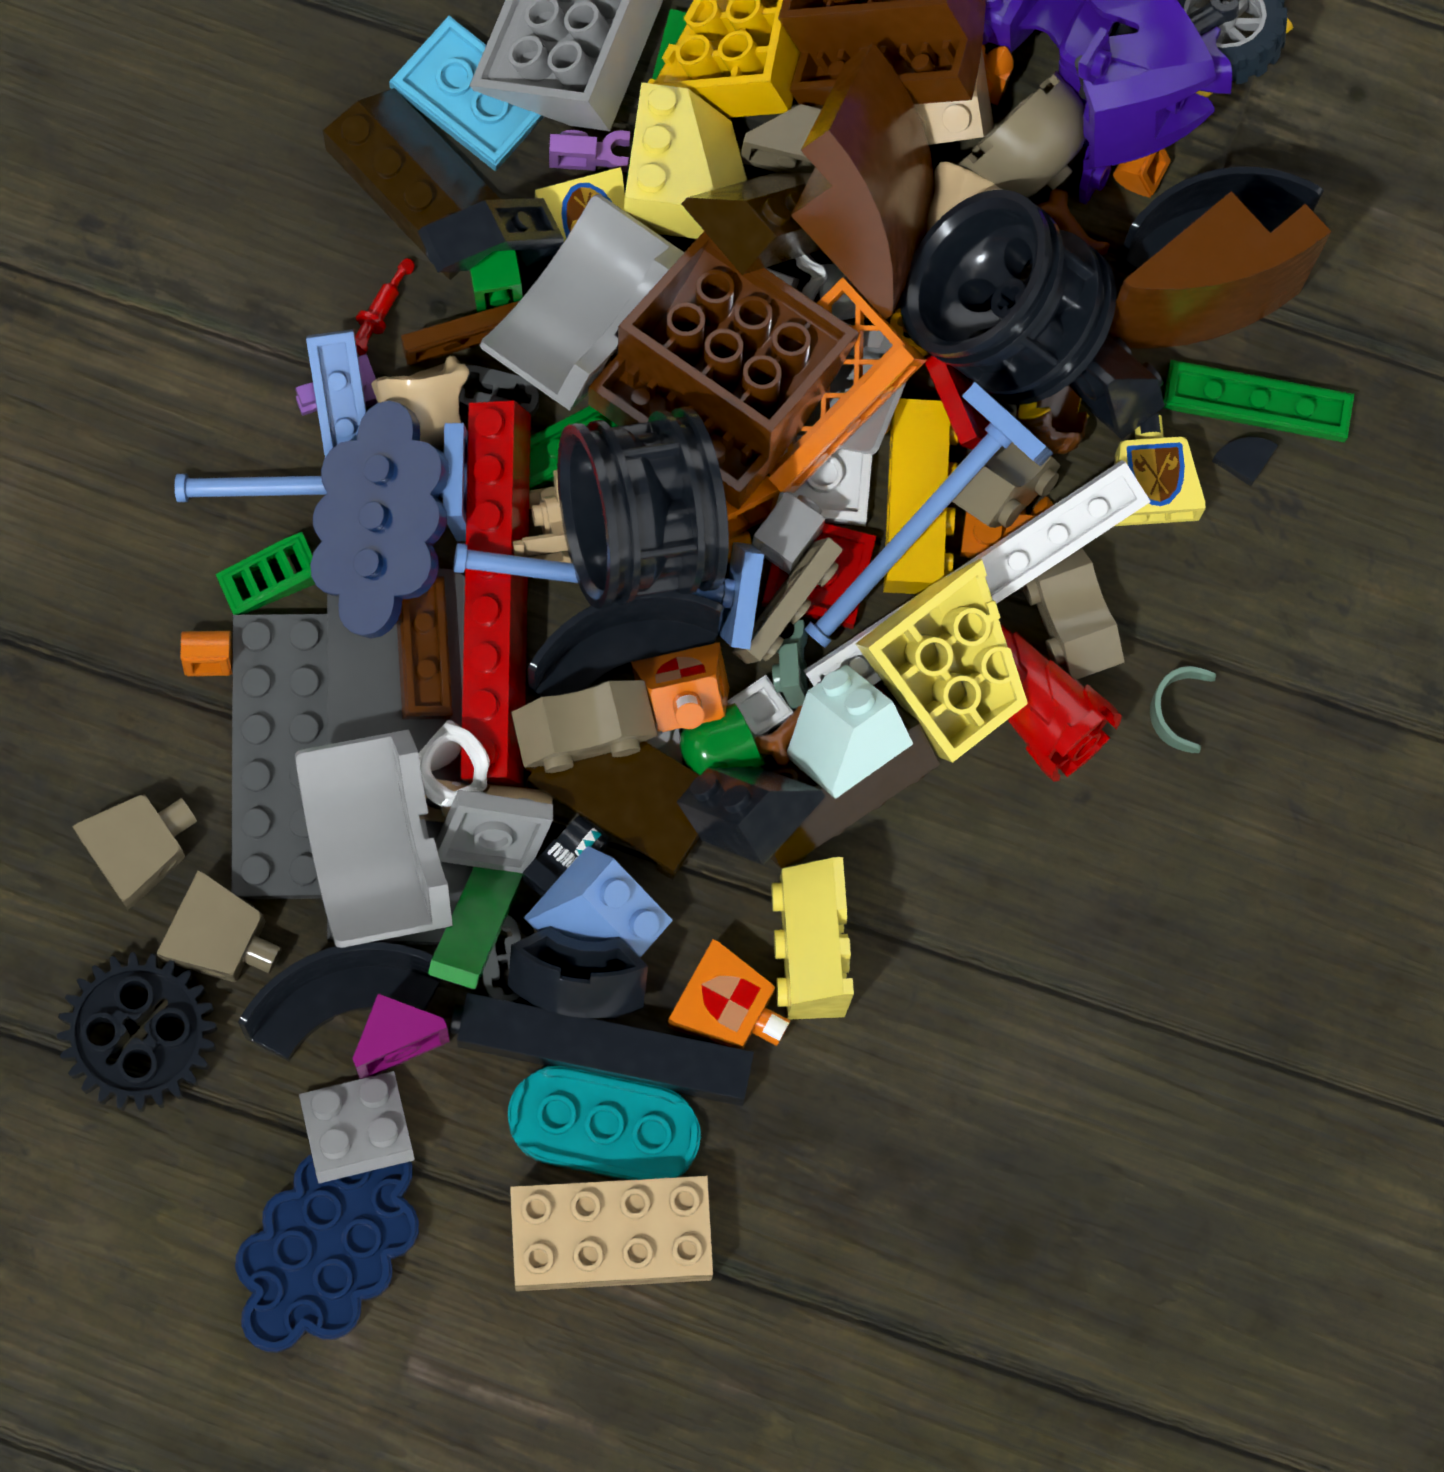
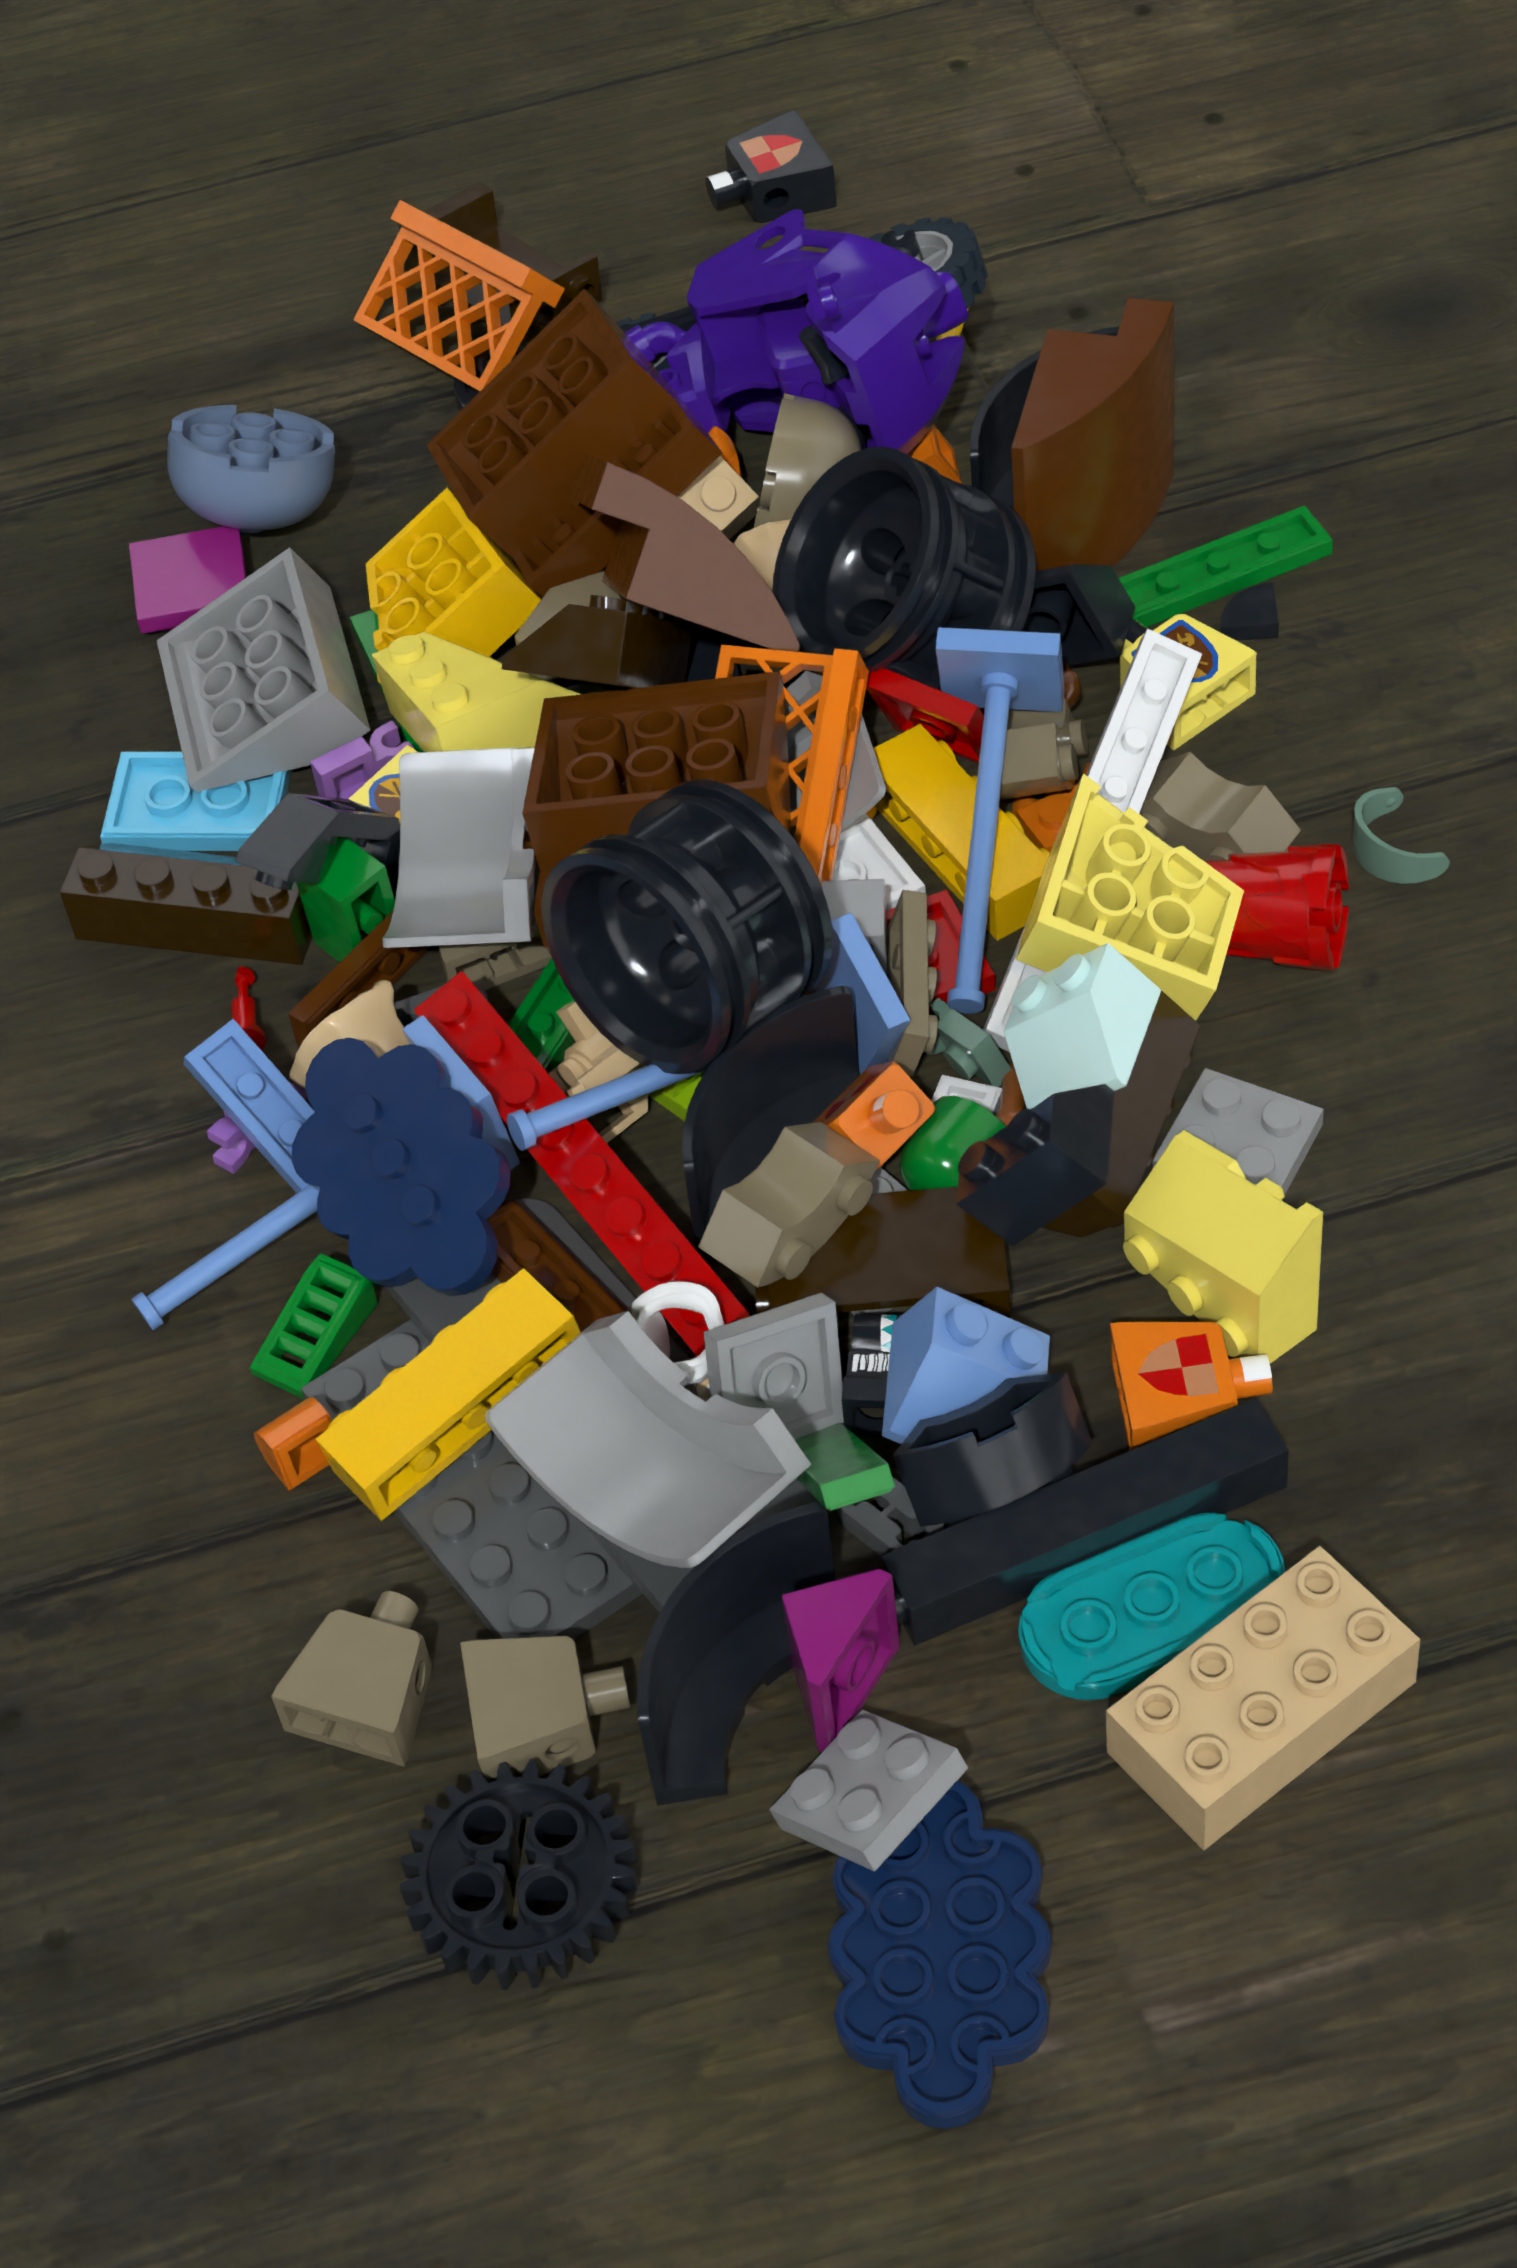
camera: 20 degrees left, 25 degrees down
none -> yellow brick [316,1268,581,1522]
none -> light grey plate [1153,1068,1324,1200]

